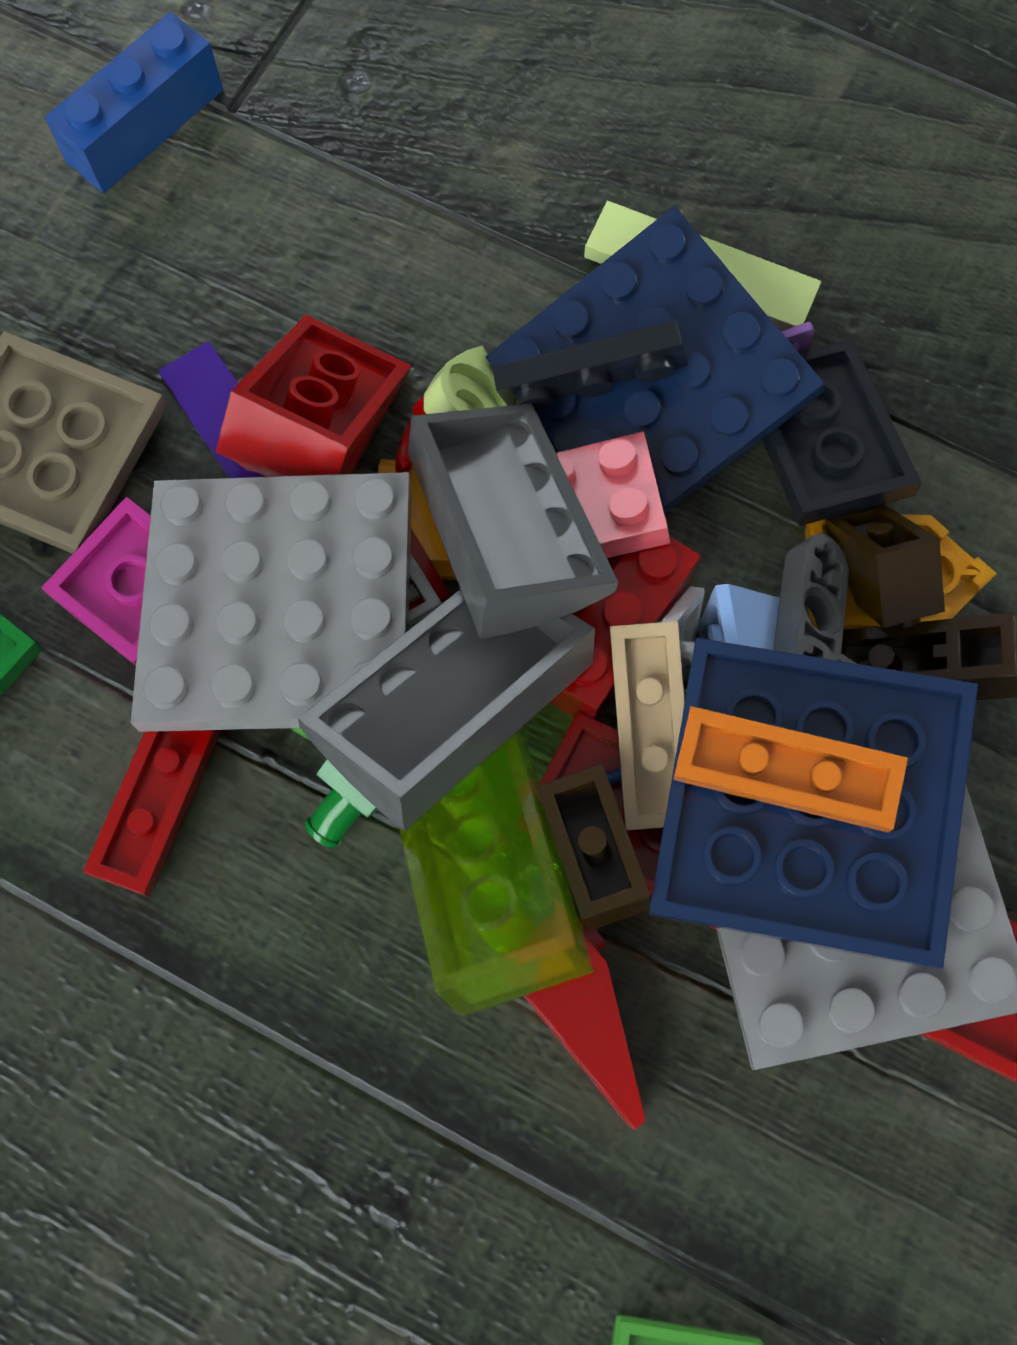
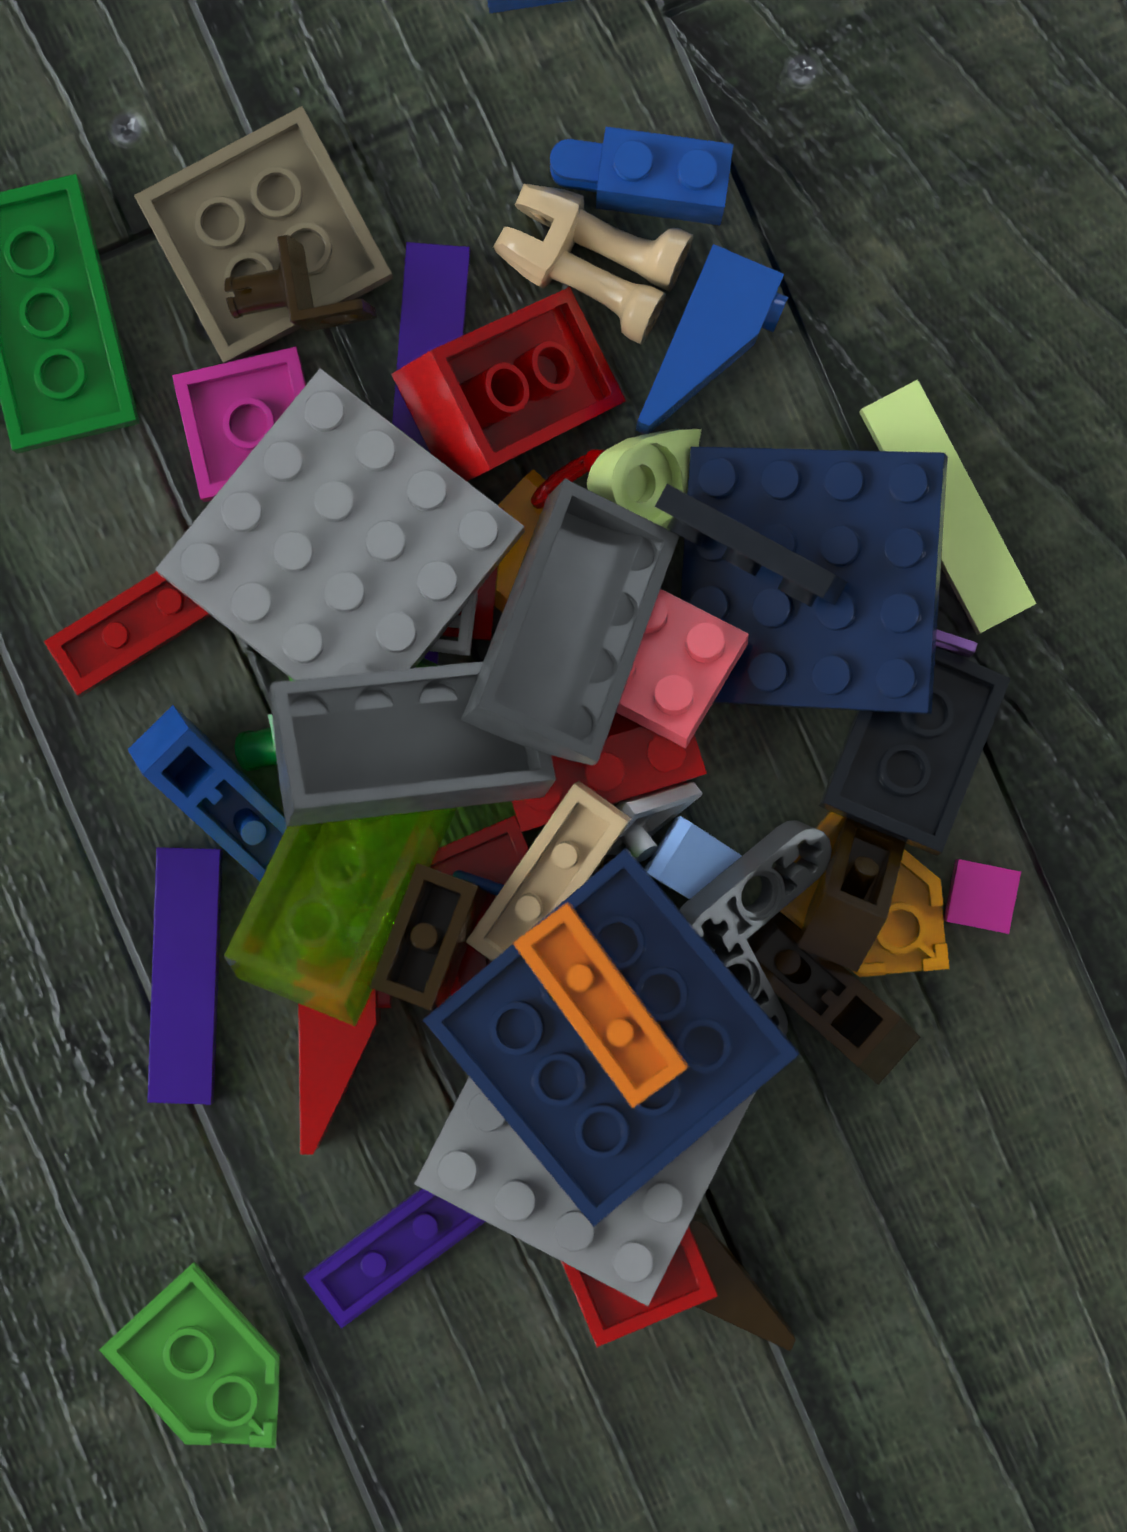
camera: 45 degrees right, 15 degrees up
none -> blue slope [128,705,319,894]
none -> dark purple tile [147,847,223,1105]
none -> dark brown bracket [224,235,377,332]
none -> dark purple tile [304,1188,486,1329]
none -> tan piece [493,184,693,344]
none -> blue brick [550,127,733,225]
none -> blue slope [636,244,788,434]
none -> dark pink tile [944,859,1021,934]

